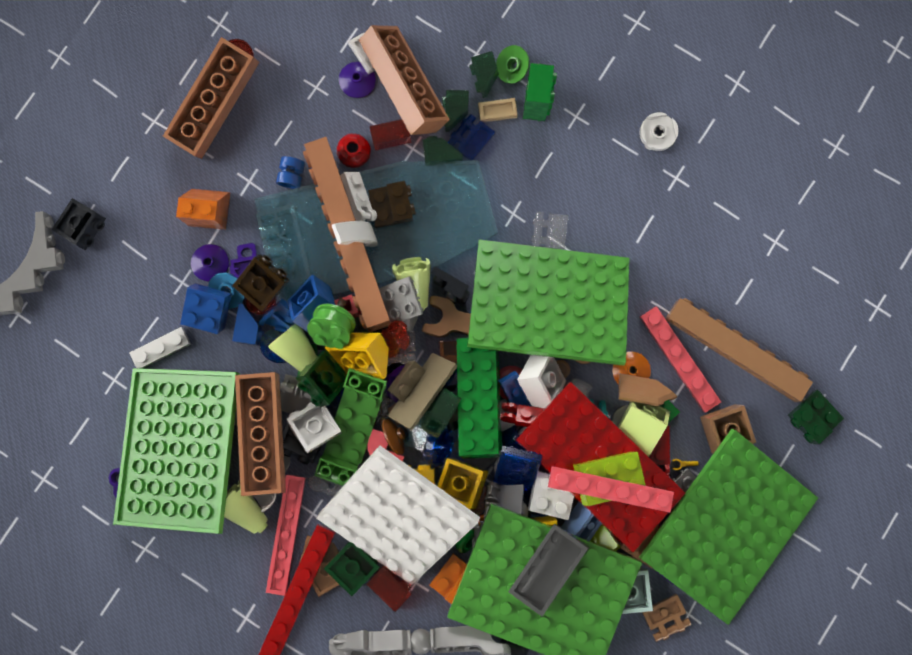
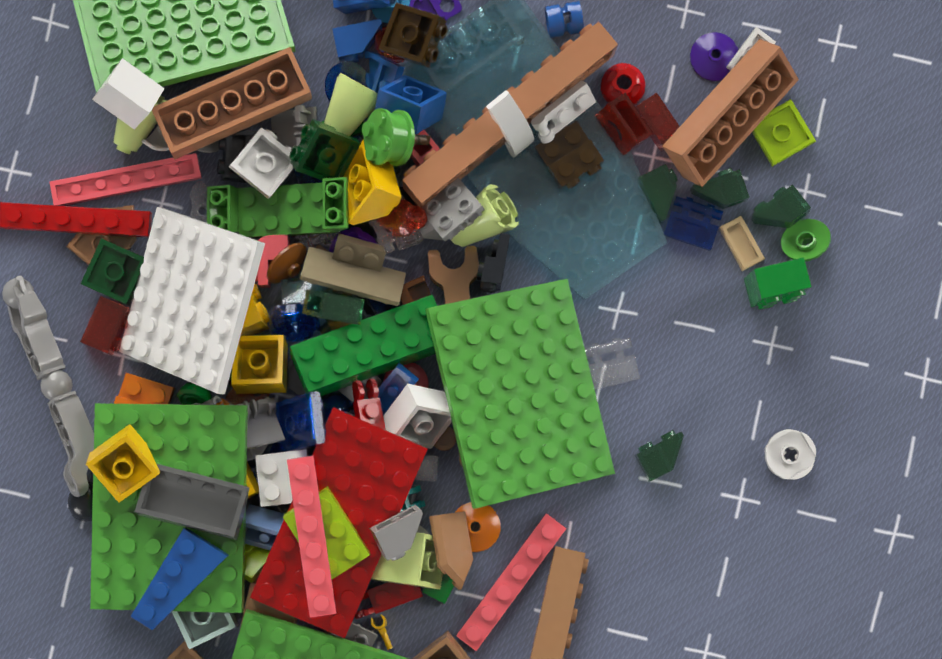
camera: 70 degrees right, 0 degrees up
none -> yellow slope [86,424,160,503]
none -> white slope [92,58,164,130]
none -> blue wing [131,528,229,630]
none -> light grey slope [369,505,423,561]
none -> clear red brick [595,93,654,156]
none -> clear green slope [635,430,684,482]
none -> lime plate [752,99,816,167]

